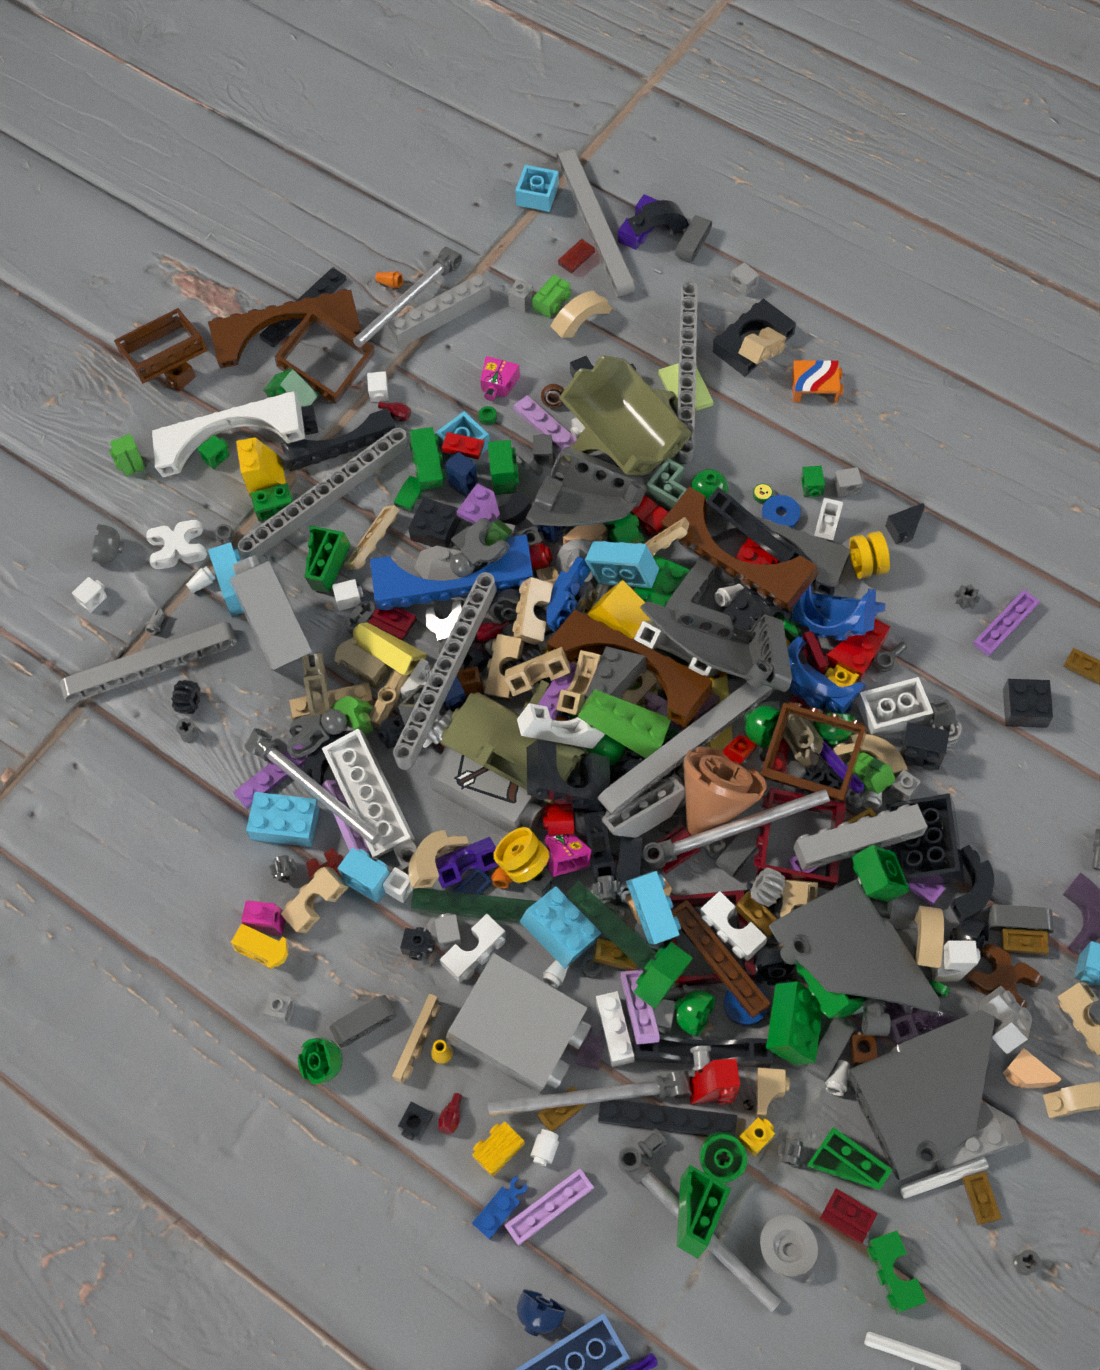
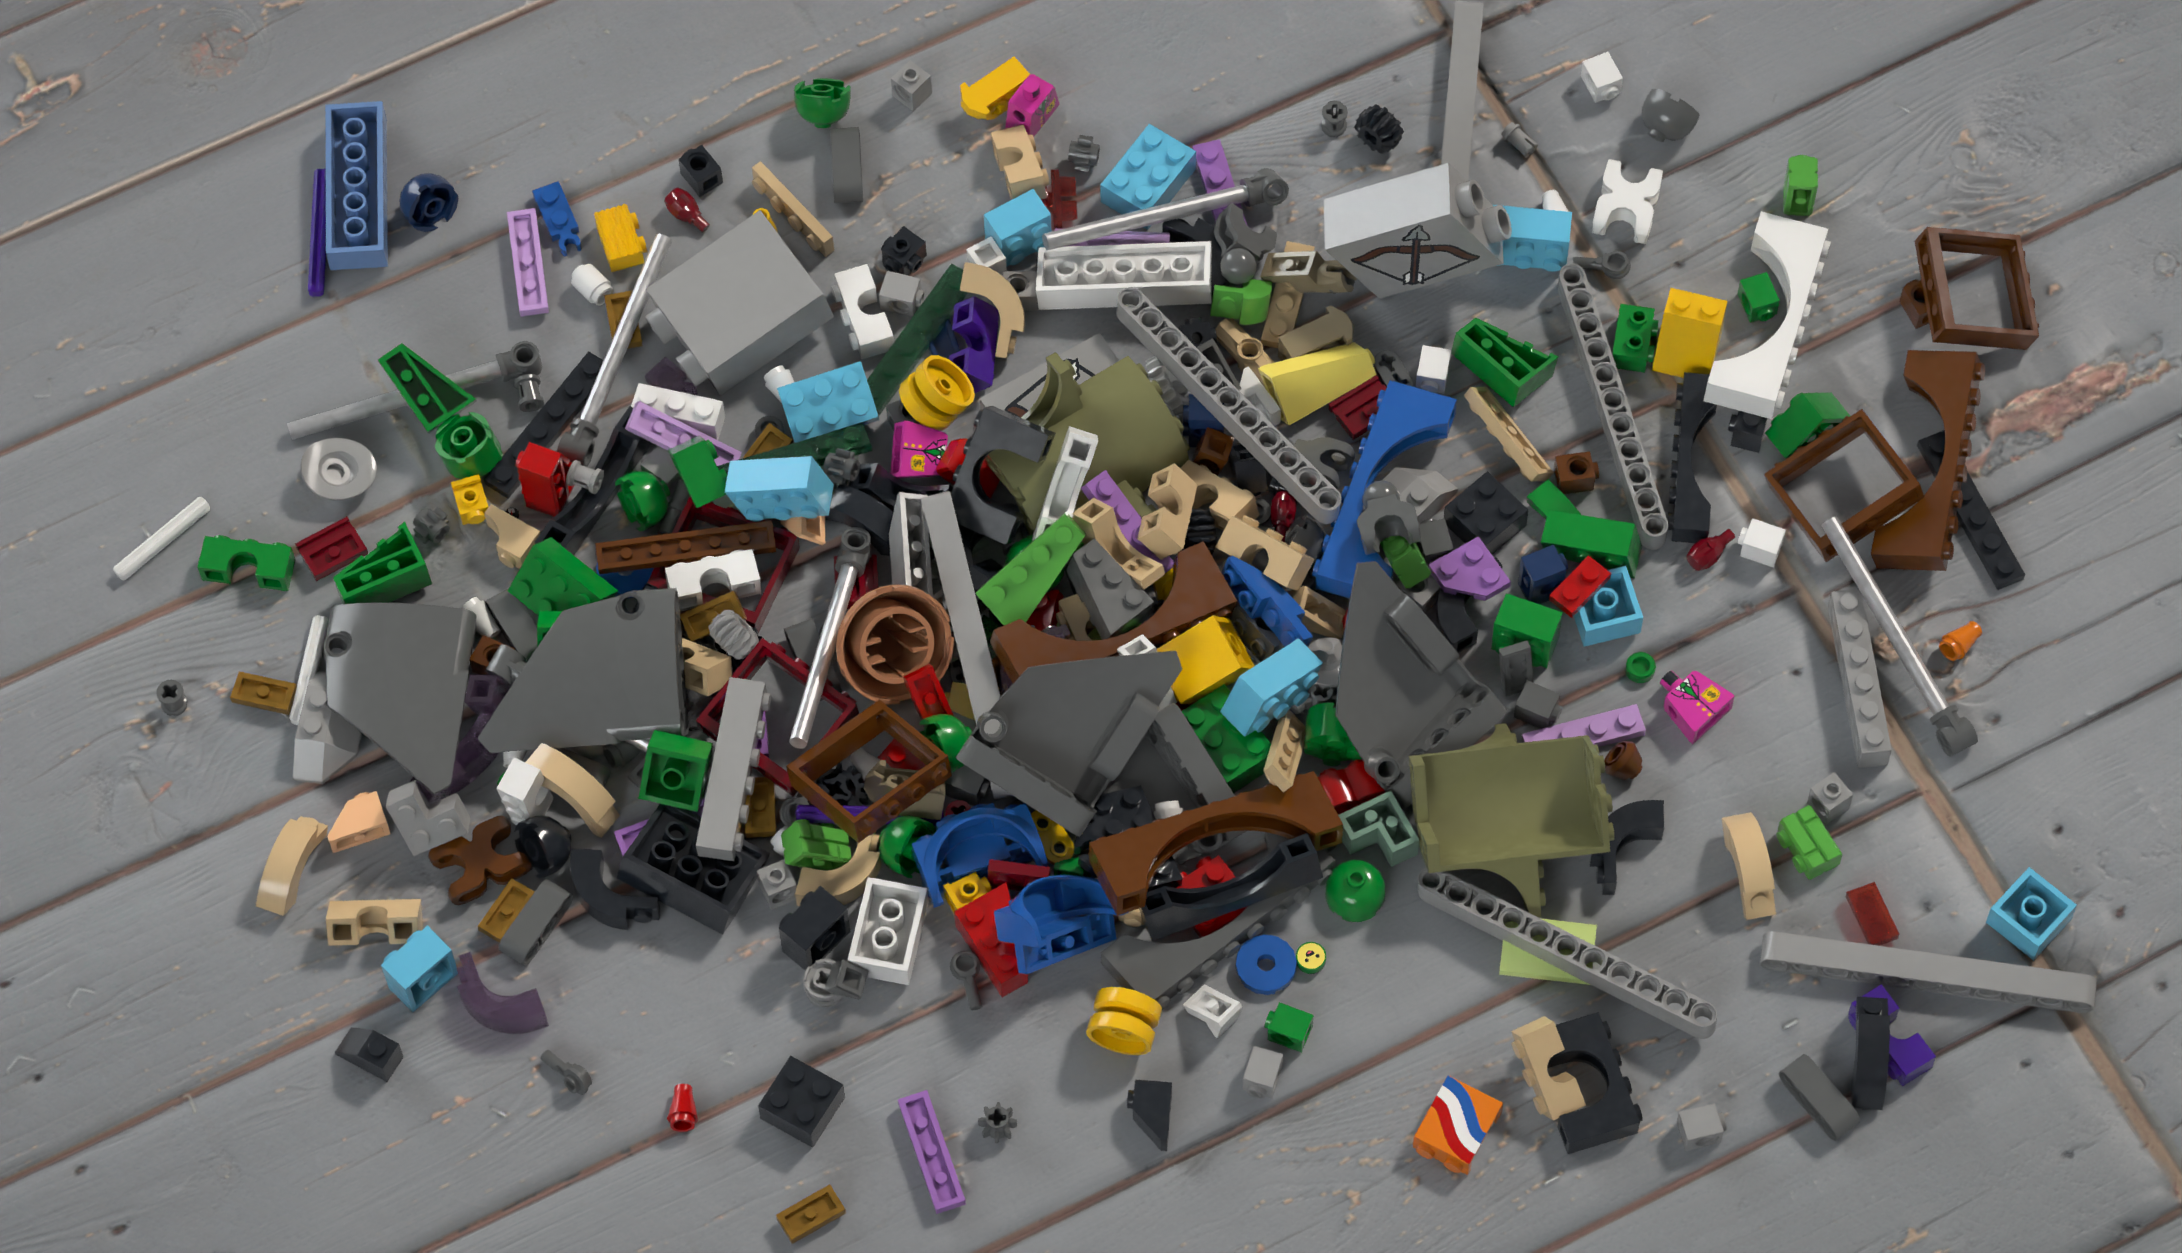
camera: 115 degrees right, 0 degrees up
none -> red cone [667,1084,698,1132]
none -> reddish brown brick [1554,451,1599,494]

